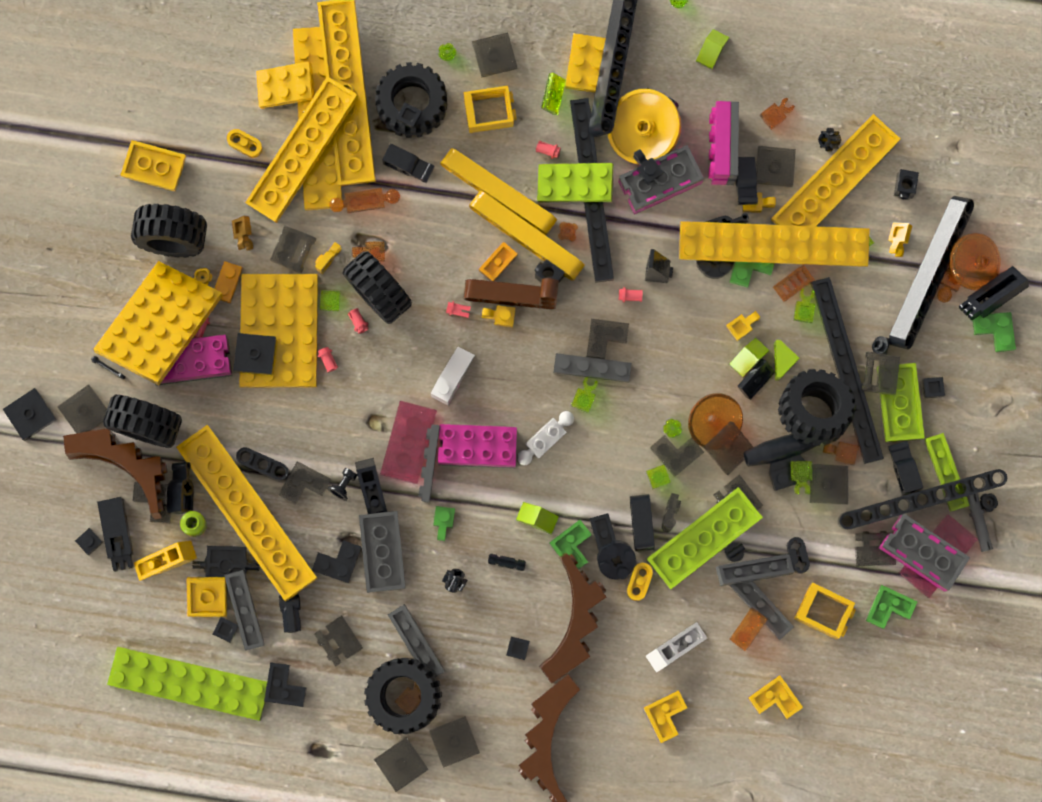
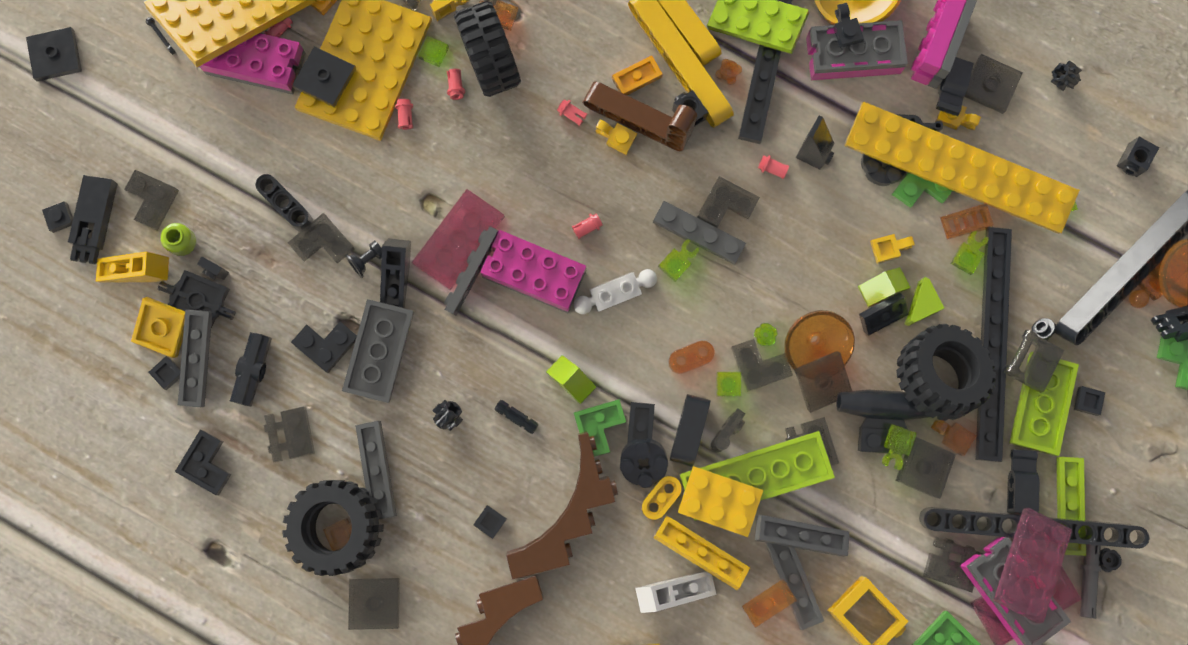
camera: 20 degrees right, 0 degrees up
clear smoke plate [57,384,107,433] -> none
reddish brown arch [63,428,168,519] -> none
black tyre [103,394,182,448] -> none
lime plate [107,647,267,721] -> none
black piece [167,462,194,514] -> none
yellow plate [176,425,318,602] -> none
clear smoke plate [374,737,429,792] -> none
white slope [431,347,475,406] -> none
bright green plate [433,506,455,541] -> none
black plate [725,543,745,562] -> none
clear orange plate [760,98,795,130] -> none
yellow plate [771,114,901,226] -> none
black beam [786,537,810,574] -> none
yellow plate [888,223,913,257] -> none
none -> black plate [197,257,229,280]
none -> coral pin [572,213,603,239]
none -> yellow plate [653,516,750,590]
none -> clear orange plate [668,341,715,374]
none -> yellow plate [678,466,763,537]
none -> clear pink plate [993,508,1072,623]

